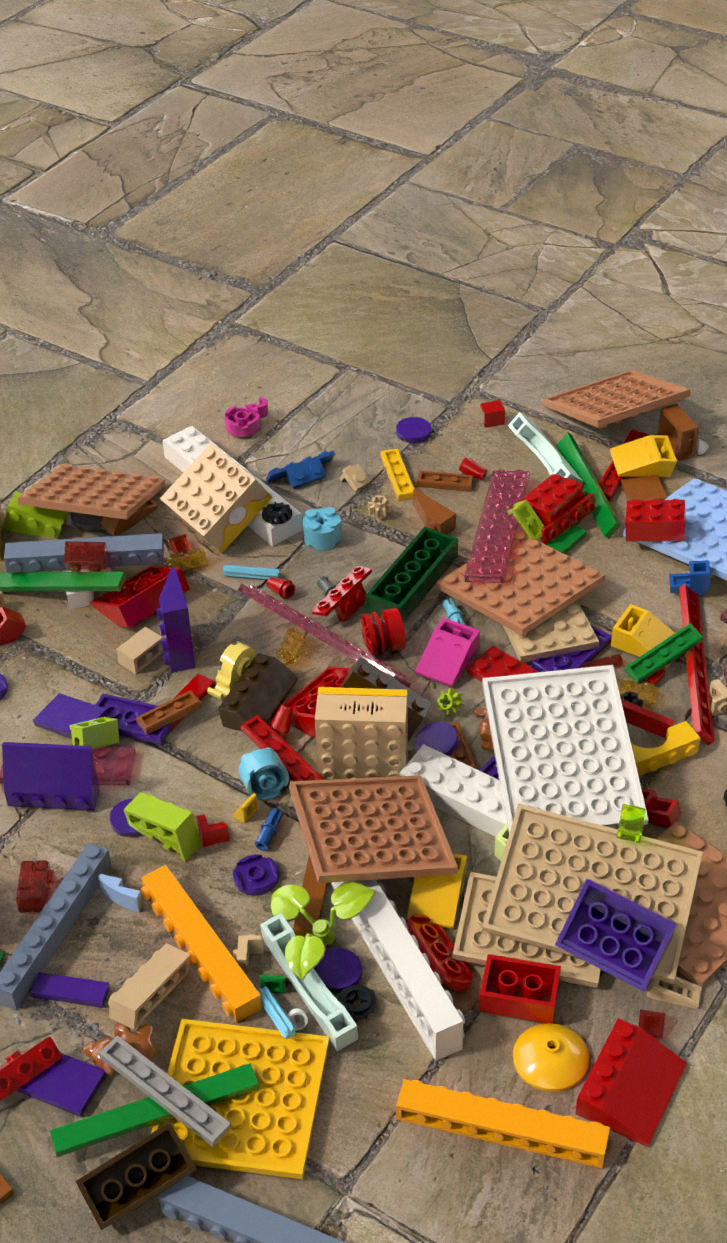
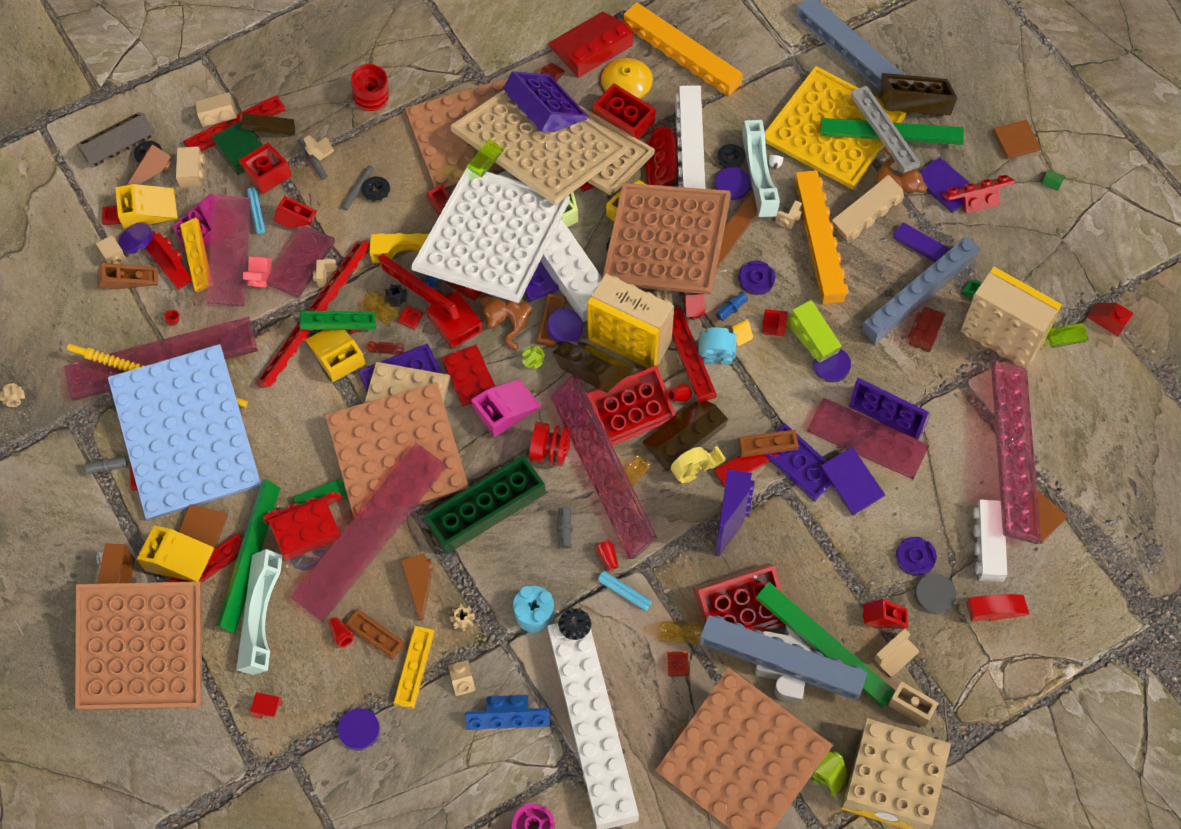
camera: 155 degrees left, 20 degrees up
clear red brick [64,541,107,572] -> none
lime hinge [70,717,119,749] -> none
light blue slope [98,874,143,912] -> none
tan brick [116,627,165,674] -> none
tan piece [160,443,273,554] -> none
medium azure axle [257,986,296,1039] -> none
green slope [260,974,287,994] -> none
lime plant [271,882,375,980] -> none
red bracket [311,566,372,621] -> none
medium azure pin [443,598,467,626] -> none
lime hinge [507,500,545,540] -> none
red brick [625,499,686,542] -> none
blue brick [669,560,711,597] -> none

